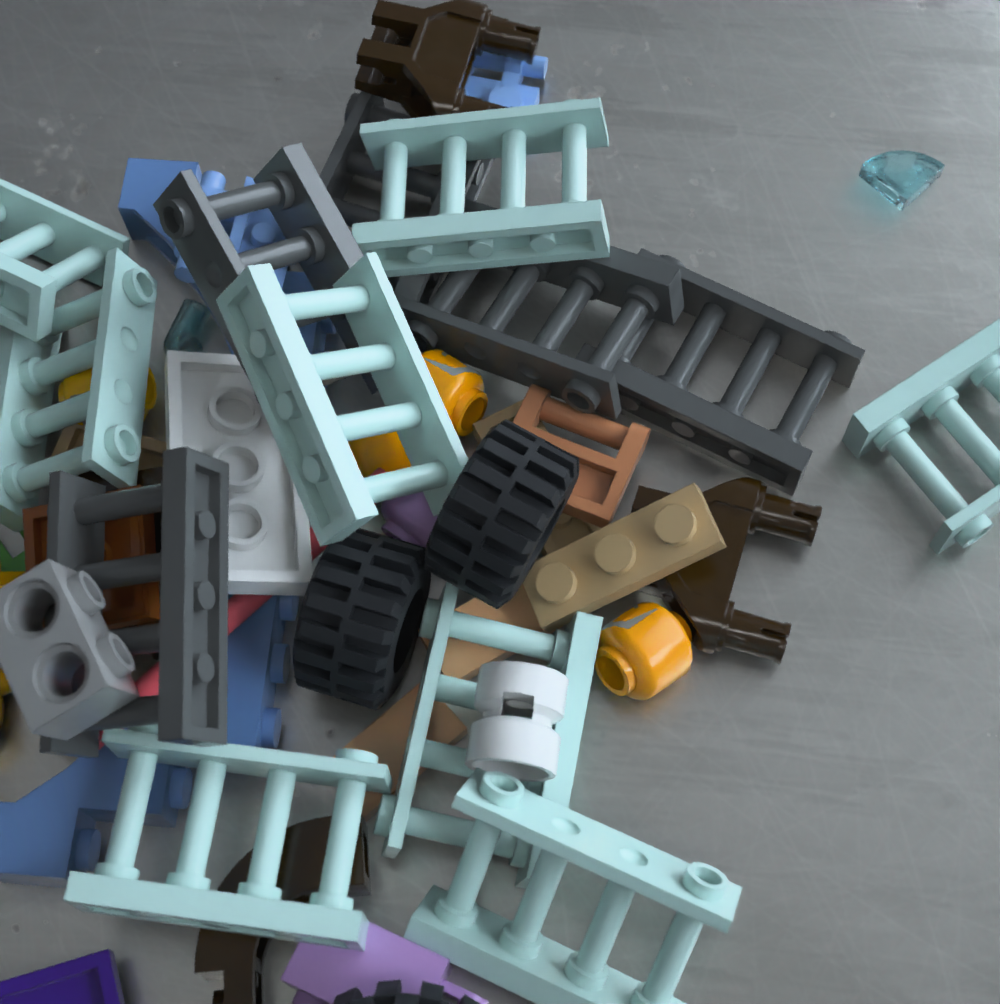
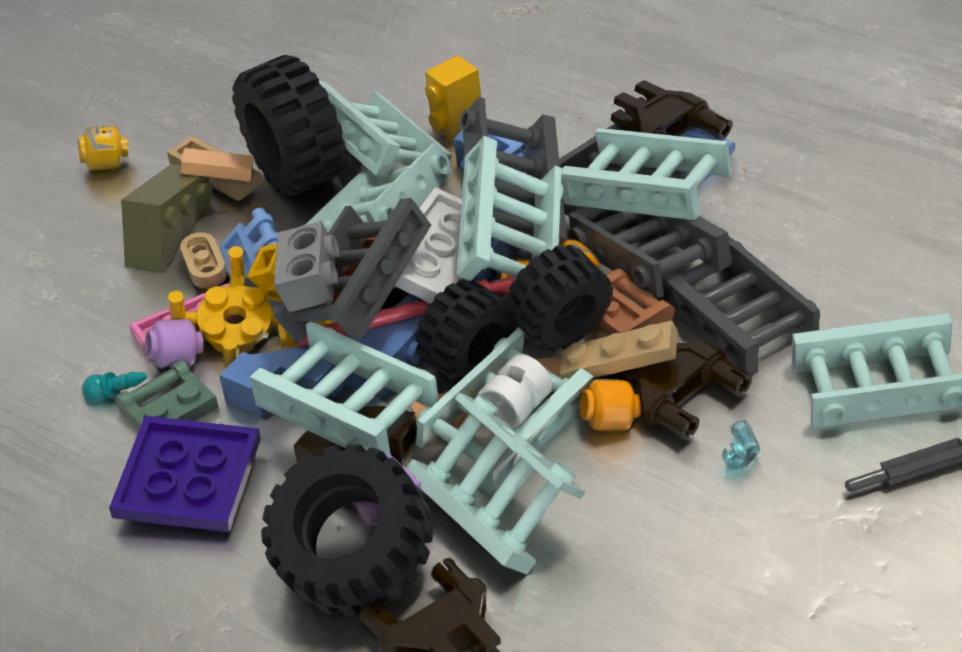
camera: 30 degrees right, 25 degrees down
clear light blue tile [859,150,945,211] -> none
none -> yellow brick [425,55,481,142]
none -> clear light blue arm [722,420,760,471]

